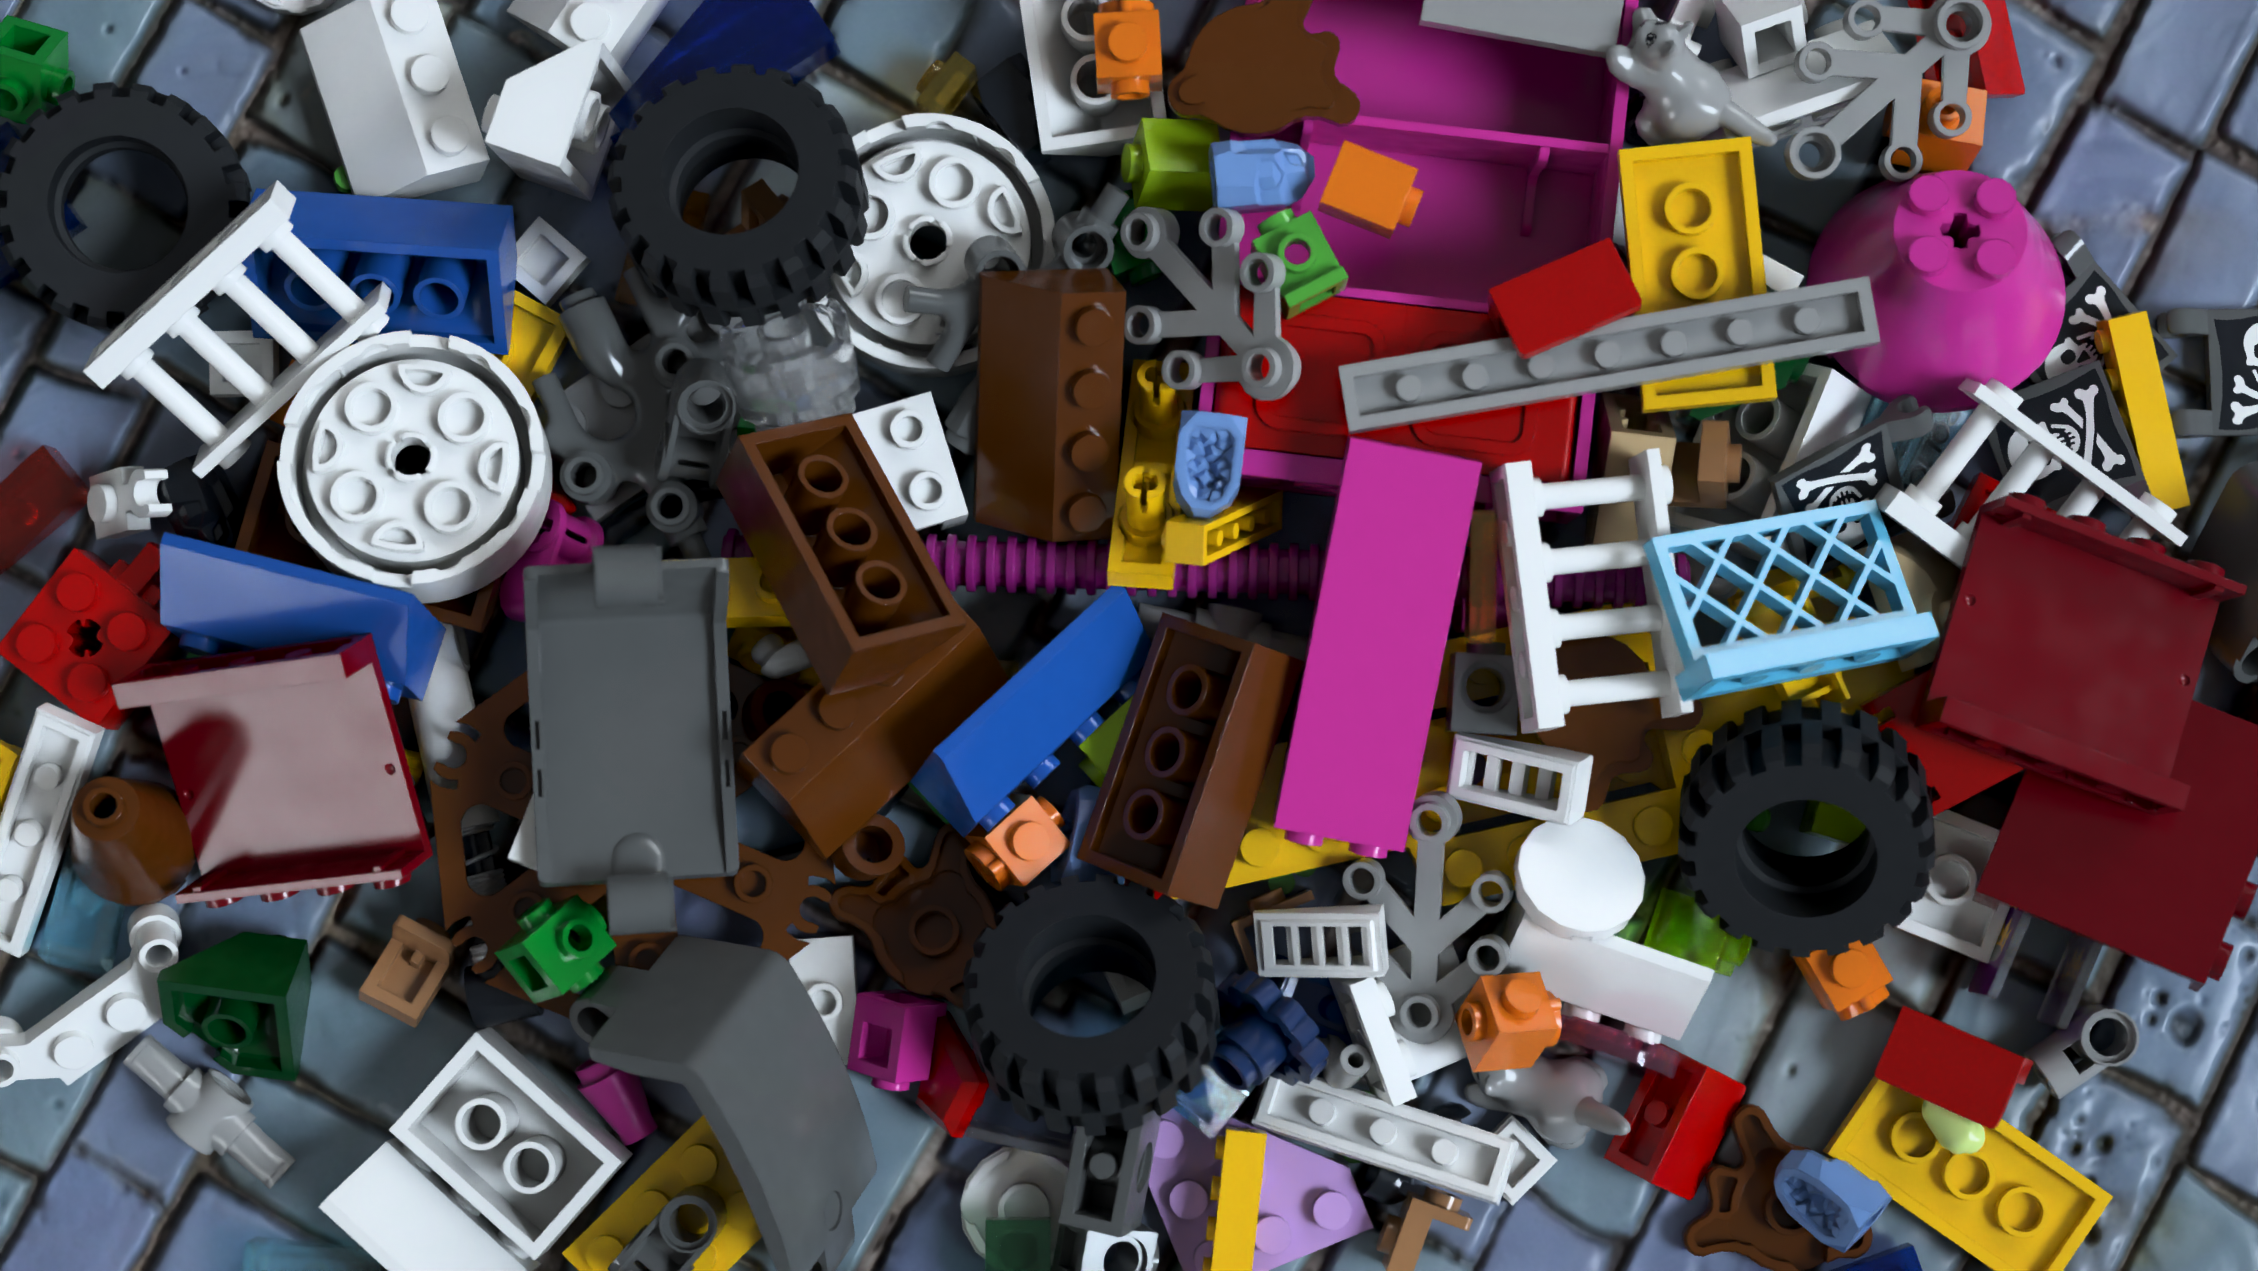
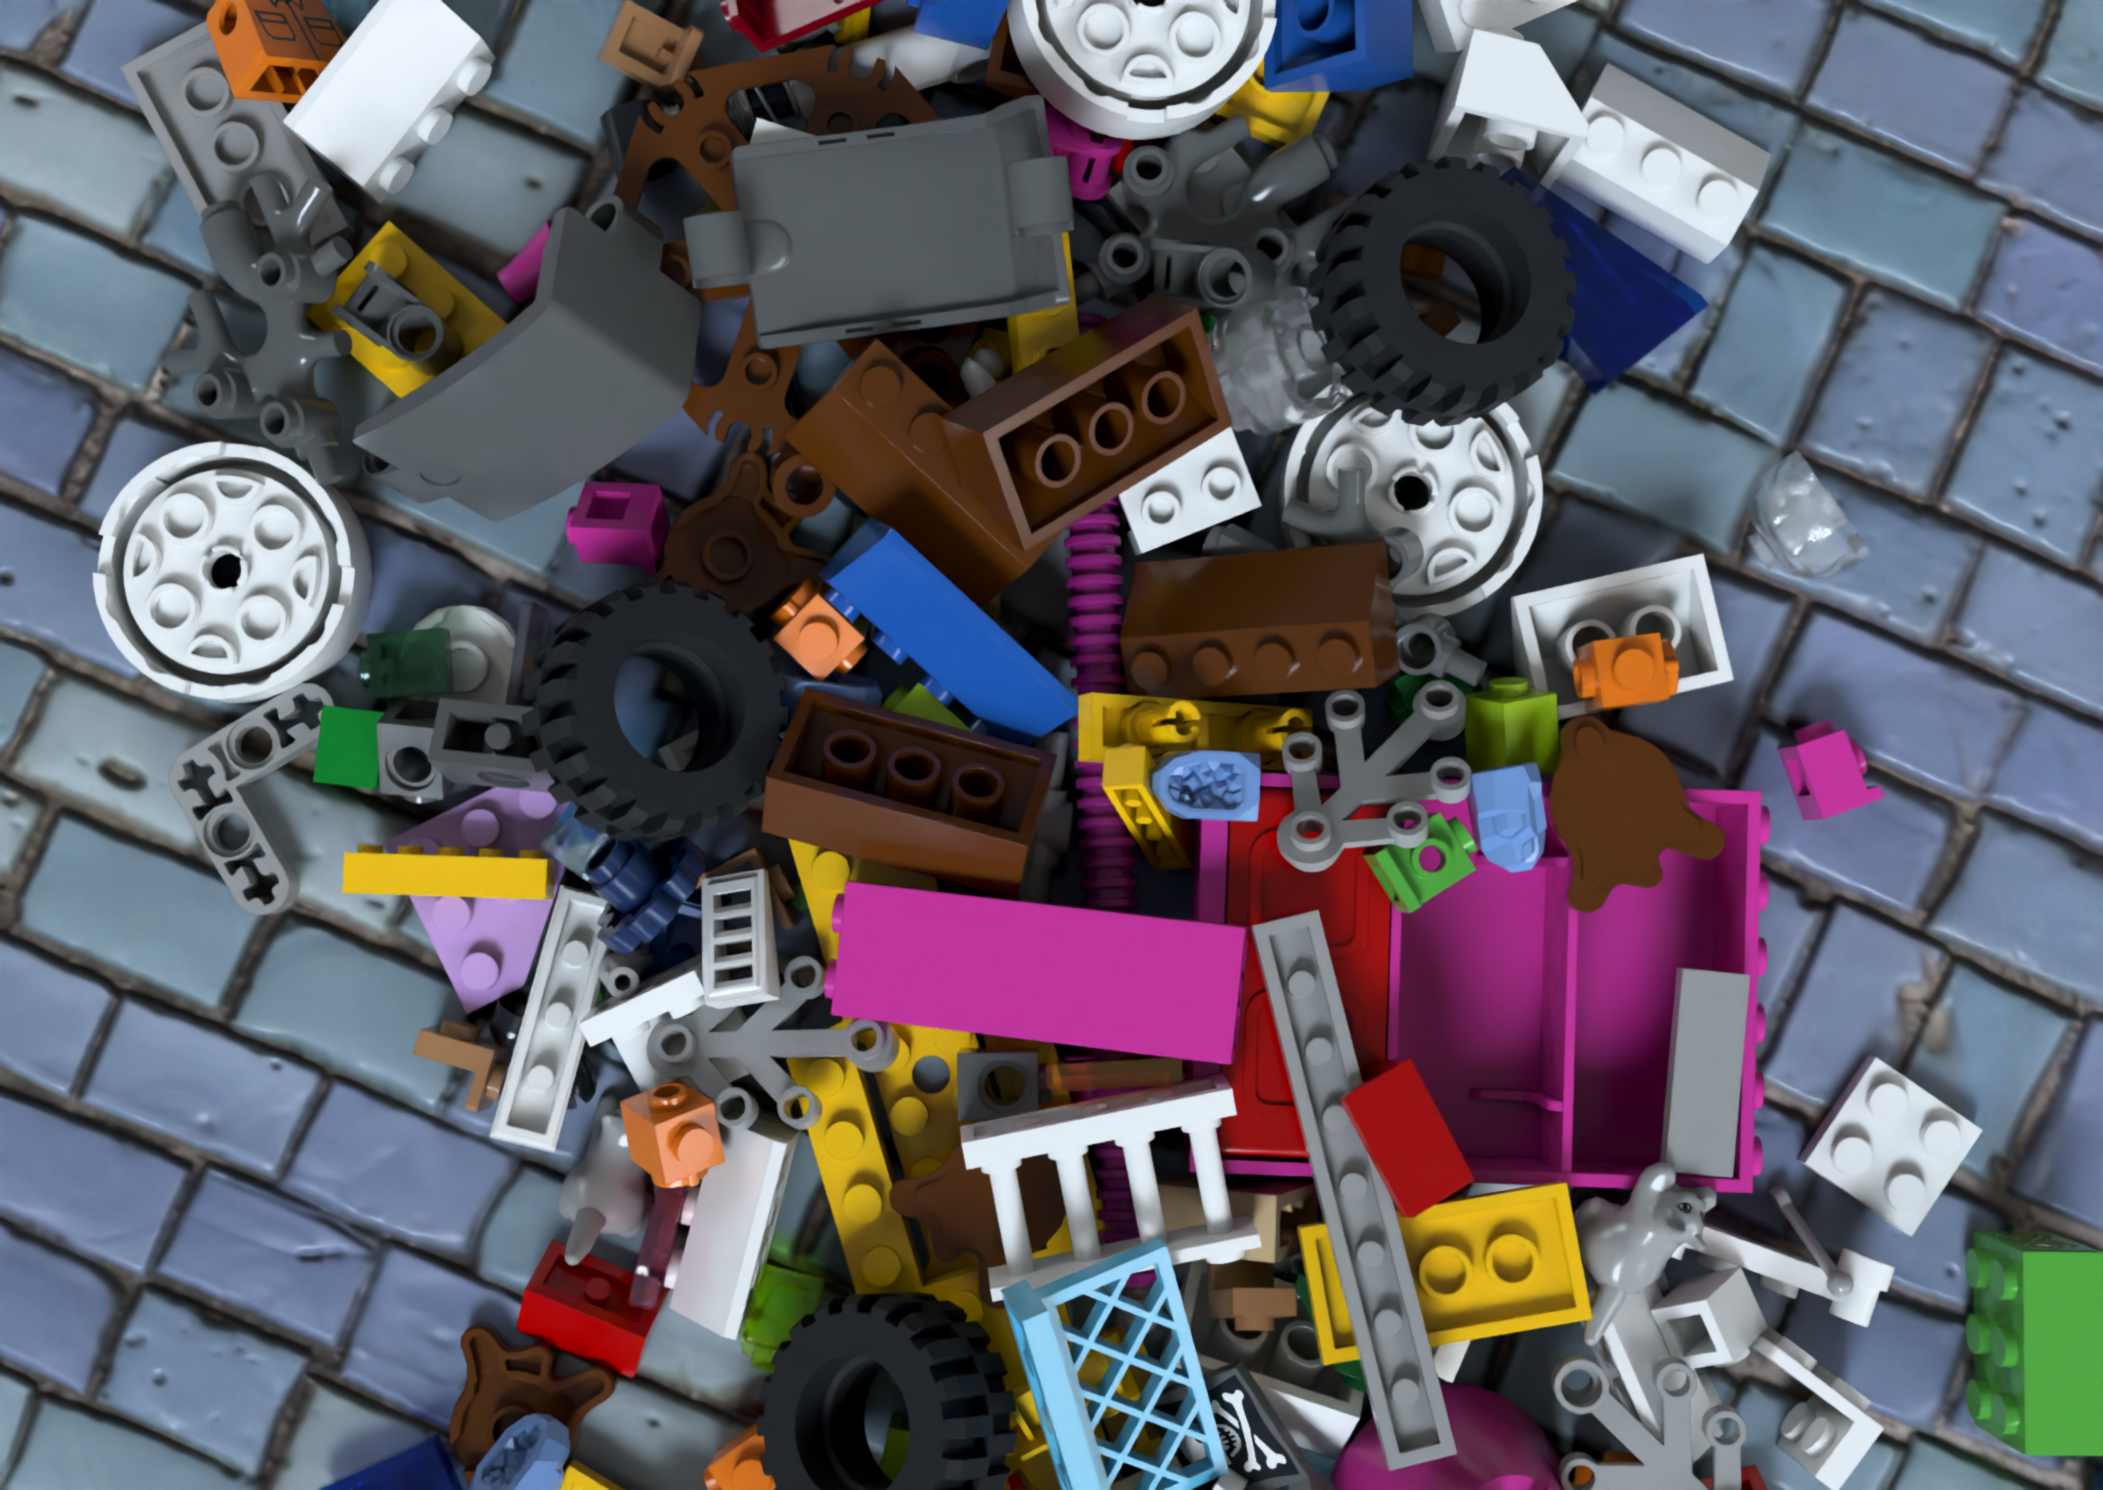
camera: 85 degrees right, 0 degrees up
white brick [389,1027,633,1261] -> none
green brick [495,894,617,1004] -> none
white plate [516,216,591,308] -> none
white plate [789,935,858,1065] -> none
clear yellow plate [916,51,979,115] -> none
red piece [916,1011,989,1139] -> none
black rock [970,52,1052,168] -> none
orange brick [1317,140,1424,239] -> none
white slope [1446,732,1593,826] -> none
white tile [1491,1113,1558,1206] -> none
white tile [1513,817,1645,942] -> none

